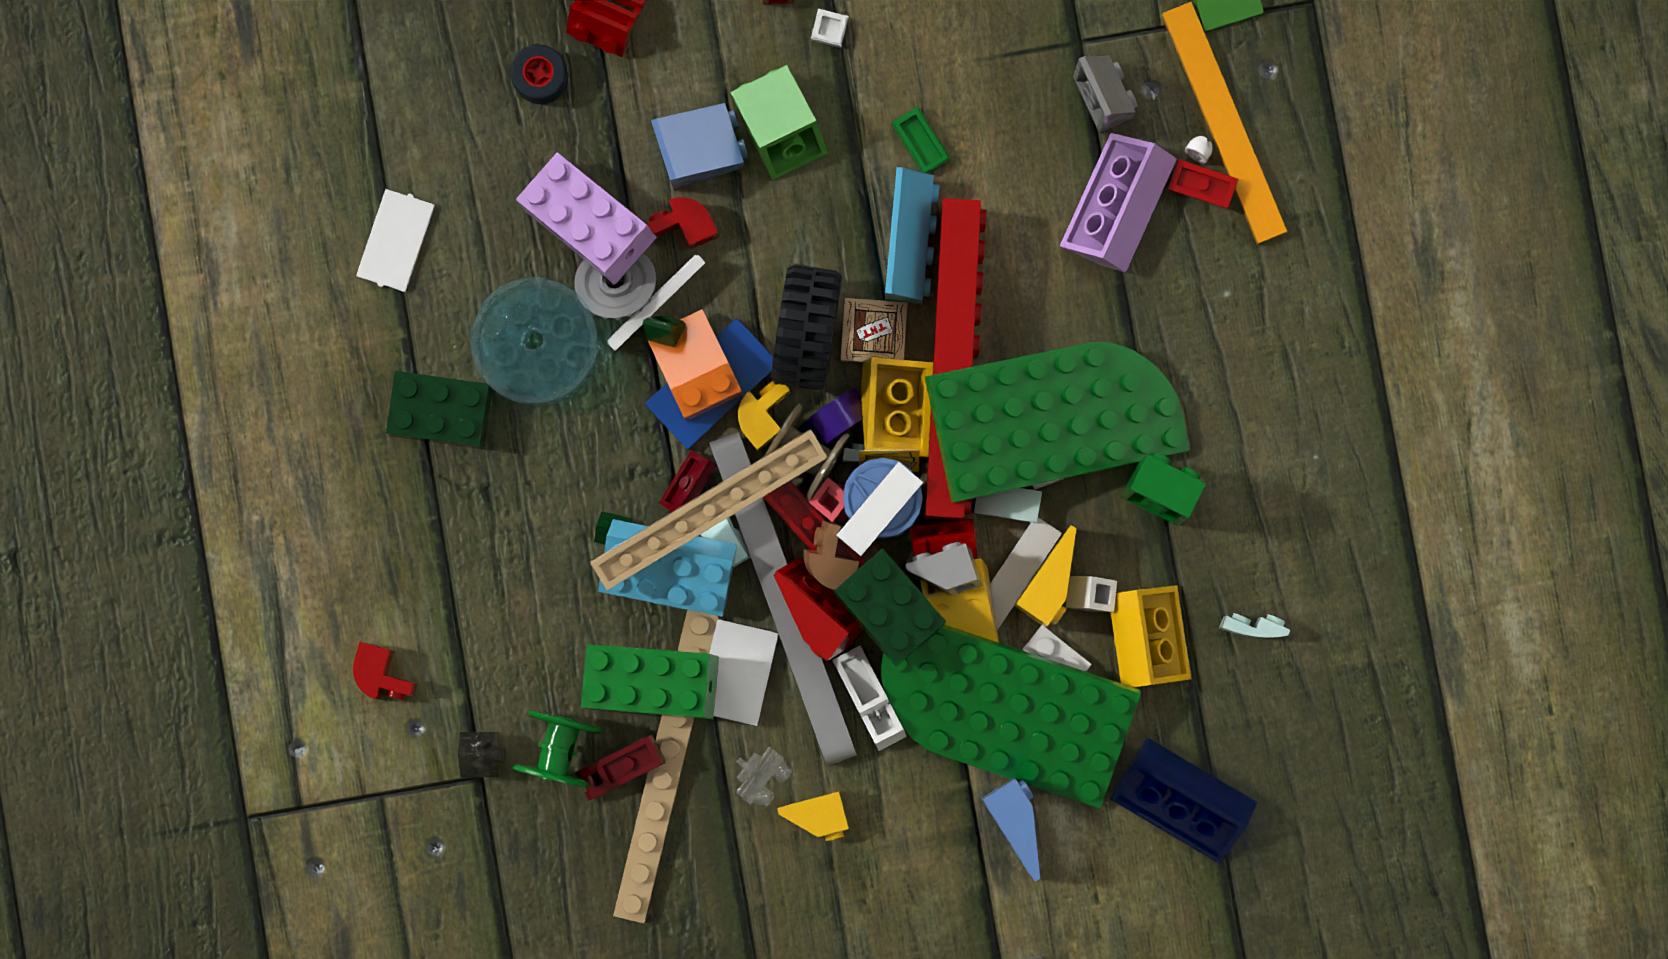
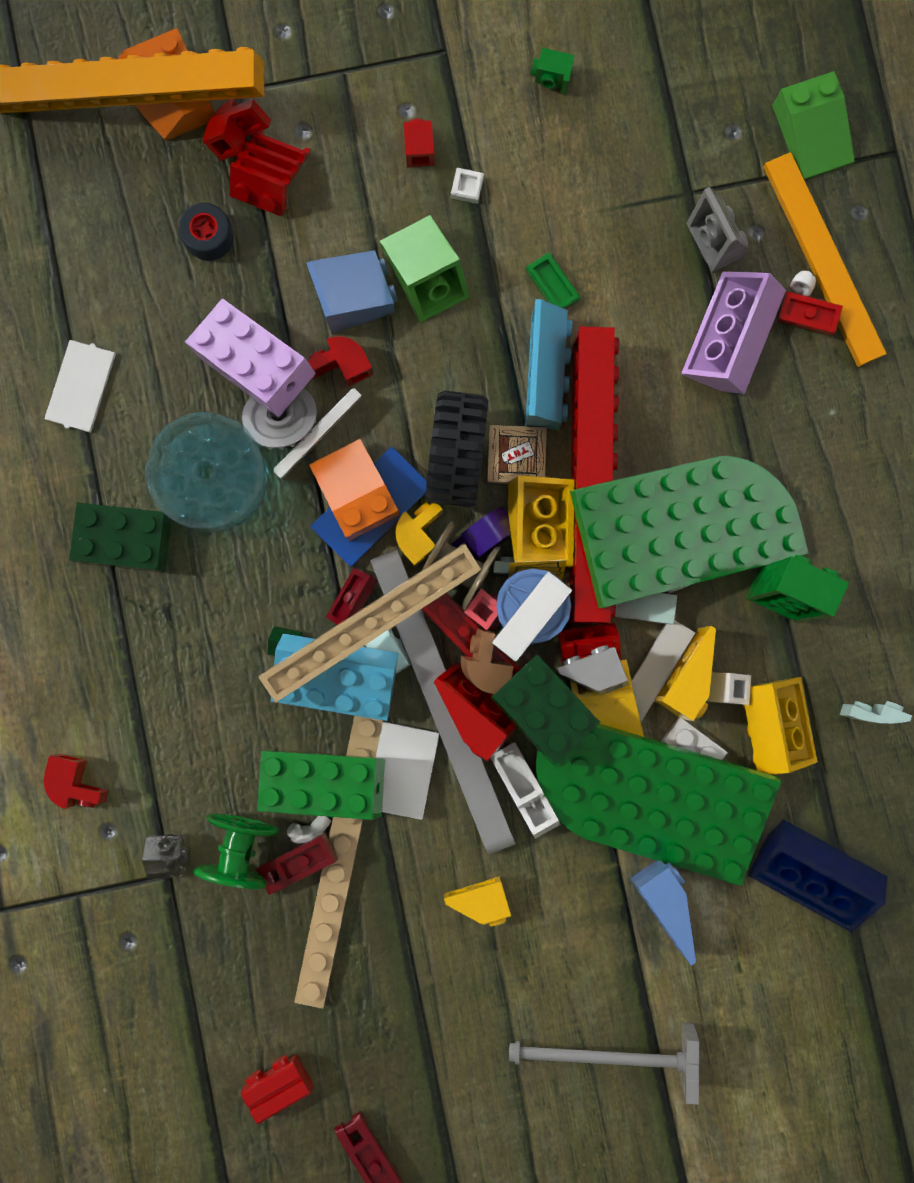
camera: 15 degrees left, 0 degrees up
dark green slope [643,315,685,347] -> none
clear hips [736,746,792,808] -> none
none -> white arm [287,816,332,844]

